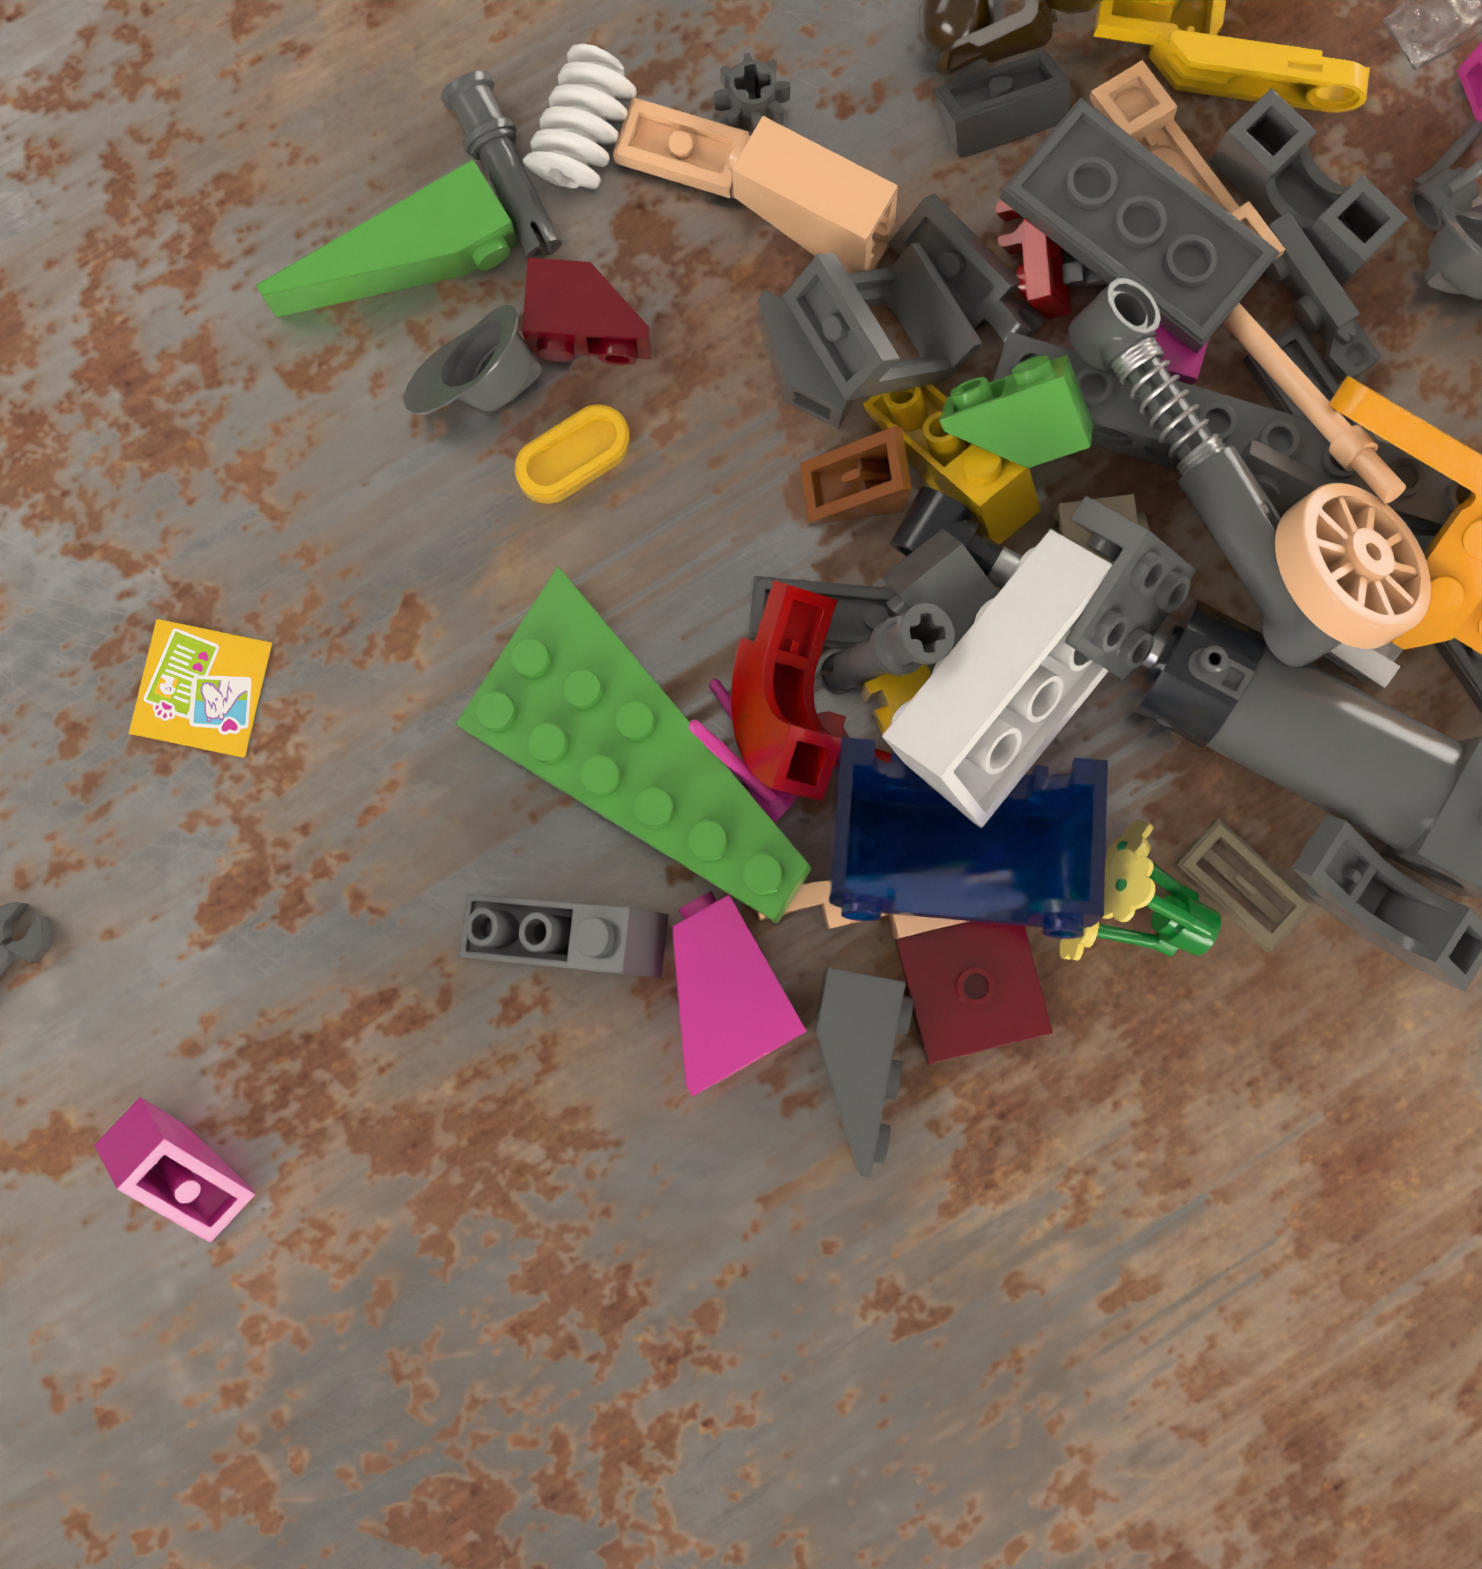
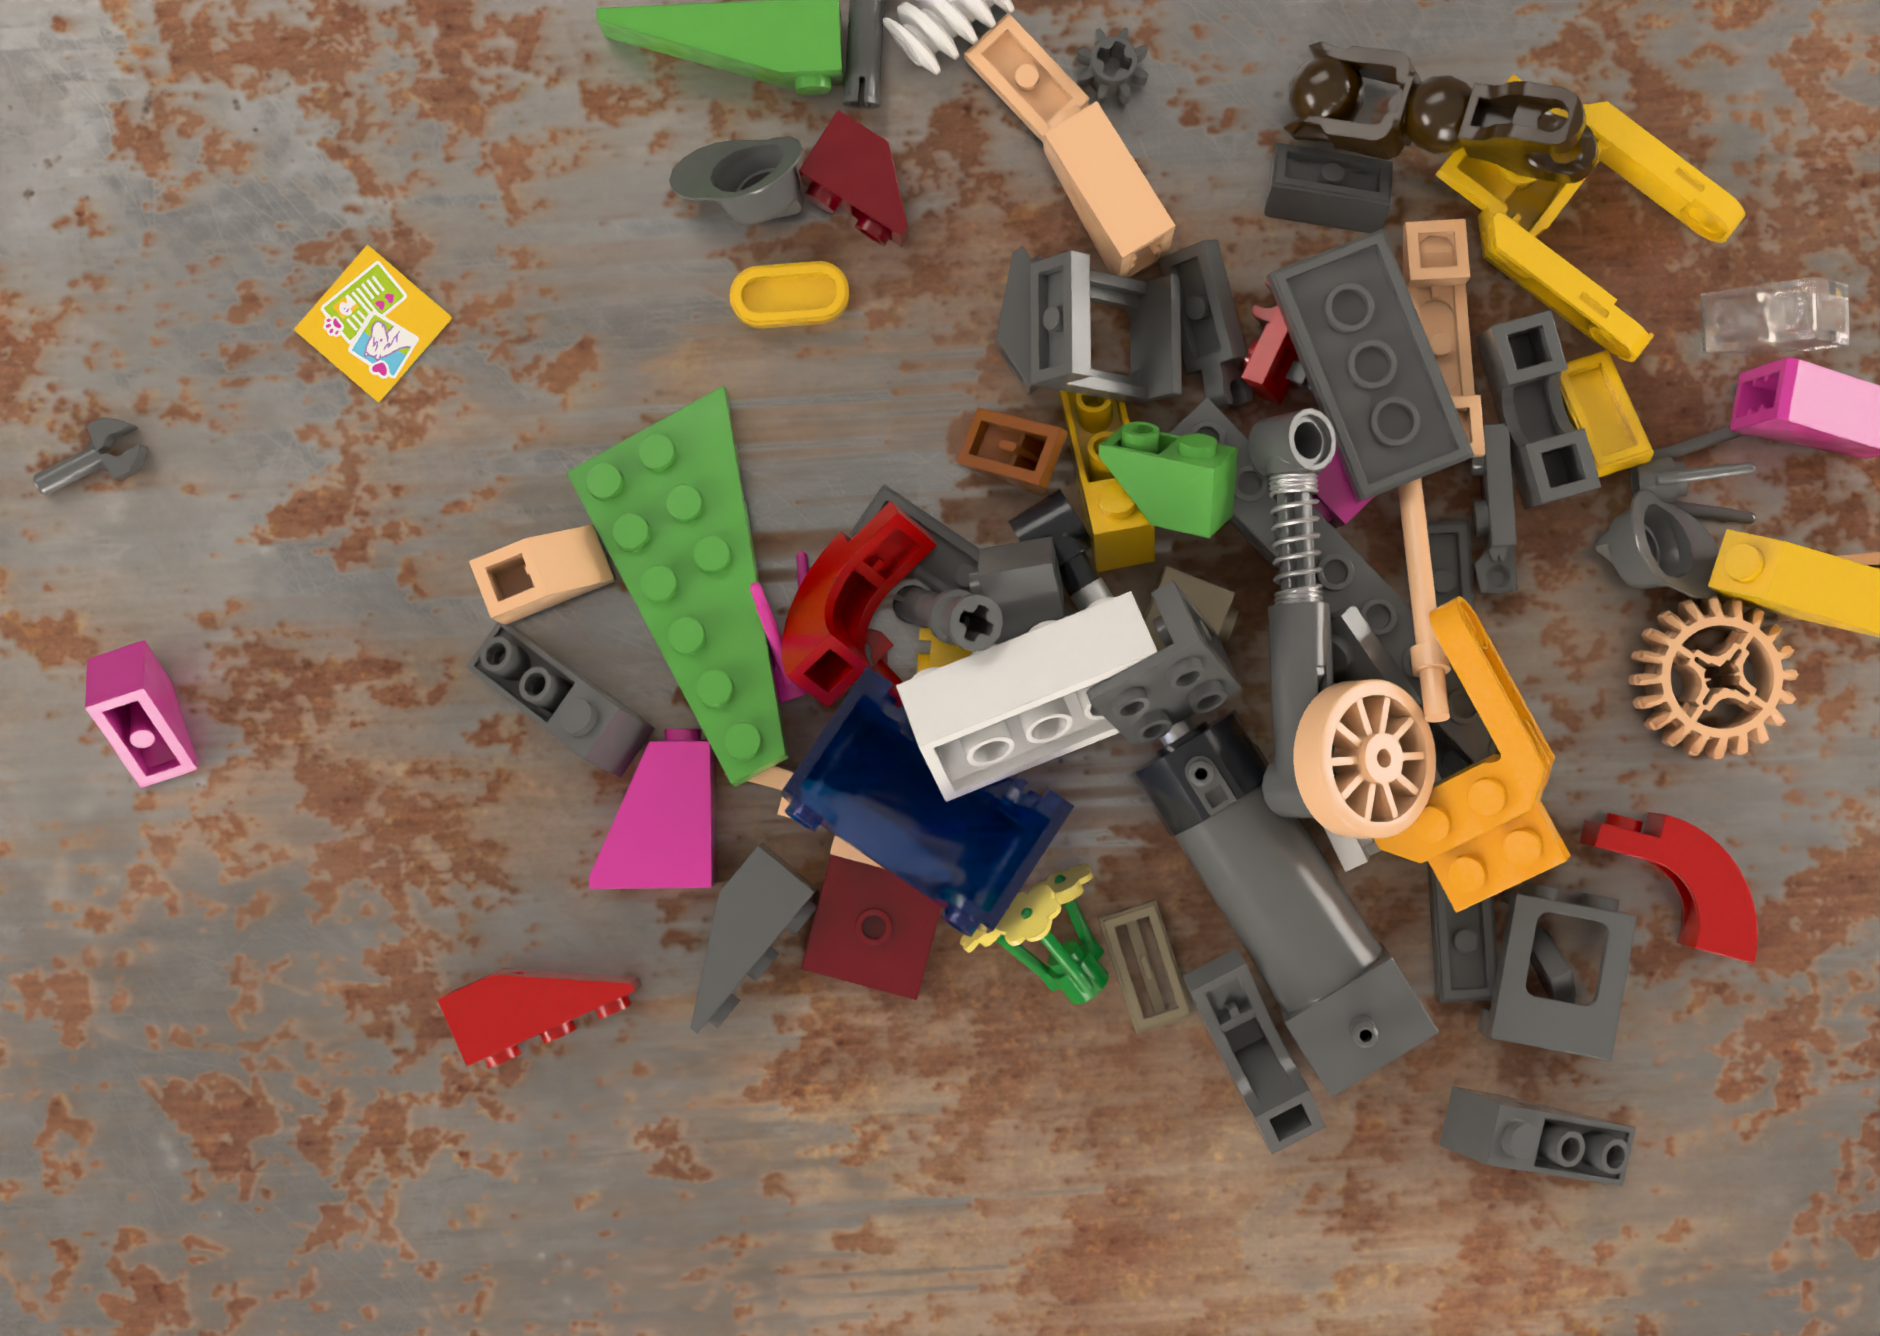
camera: 30 degrees right, 5 degrees up
none -> red slope [437,968,642,1069]
none -> light nougat slope [469,524,616,626]
none -> yellow tile [1560,350,1654,477]

